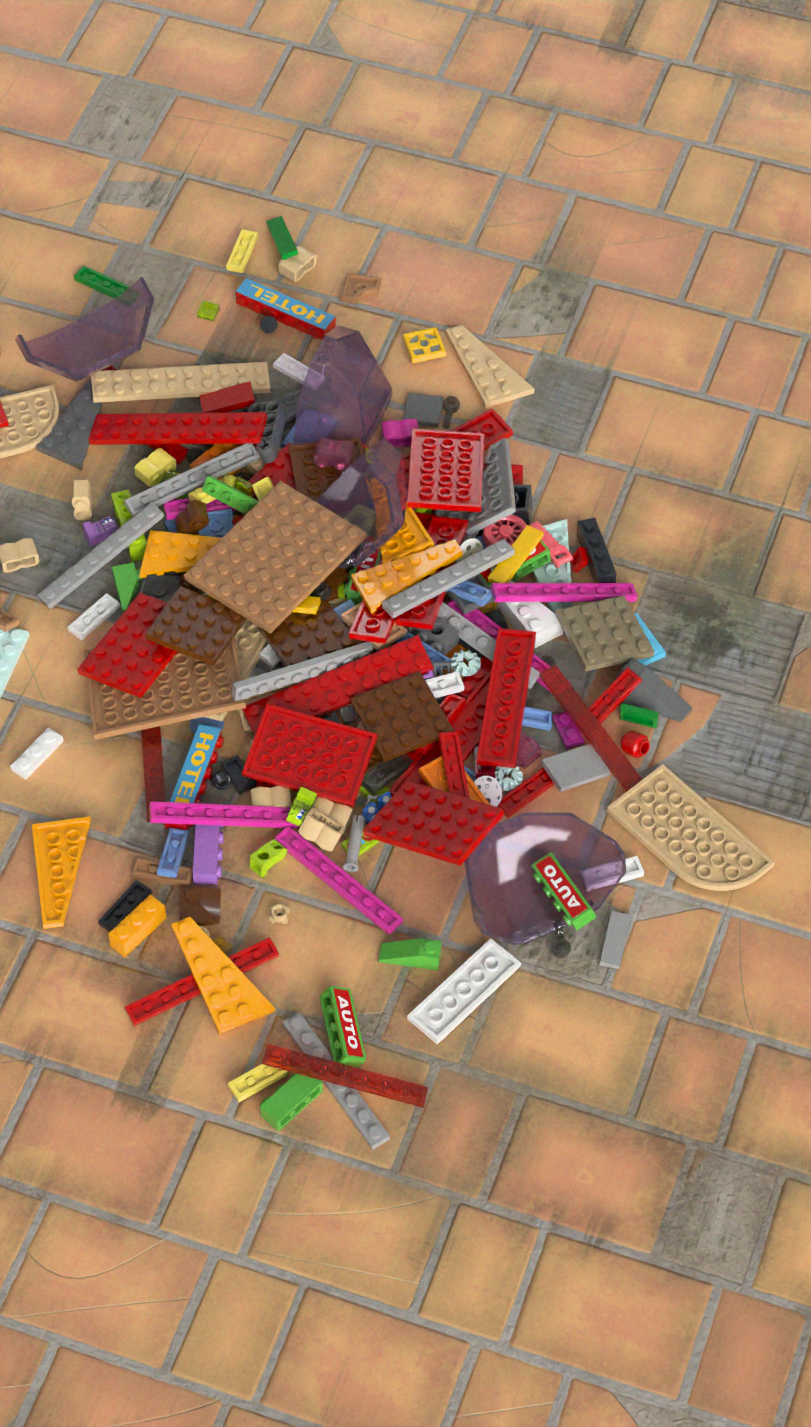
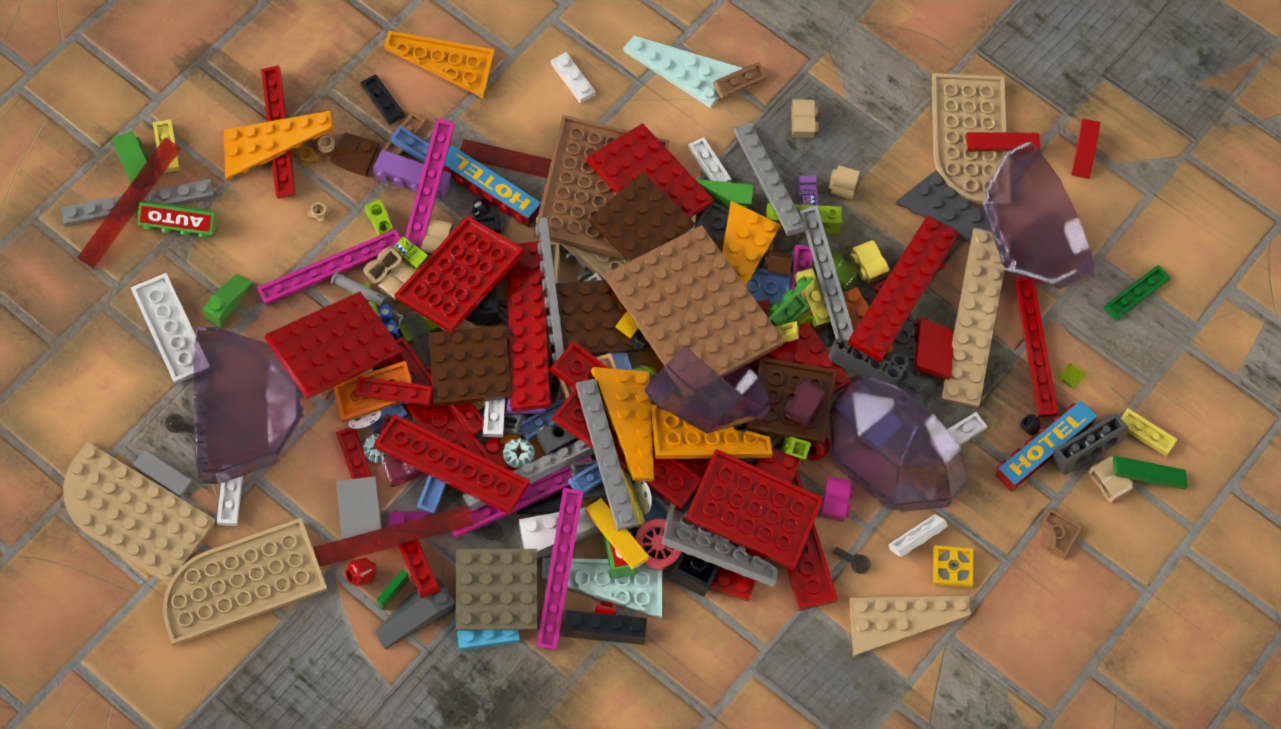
camera: 105 degrees right, 10 degrees up
light orange brick [108,894,167,957] -> none
dark grey tile [403,393,444,428] -> none
coral piece [529,521,573,568] -> none
brick [531,852,597,931] -> none
none -> tan plate [63,442,217,585]
none -> white plate [888,514,948,557]
none -> red plate [1014,276,1058,418]
none -> dark grey brick [1052,413,1128,475]

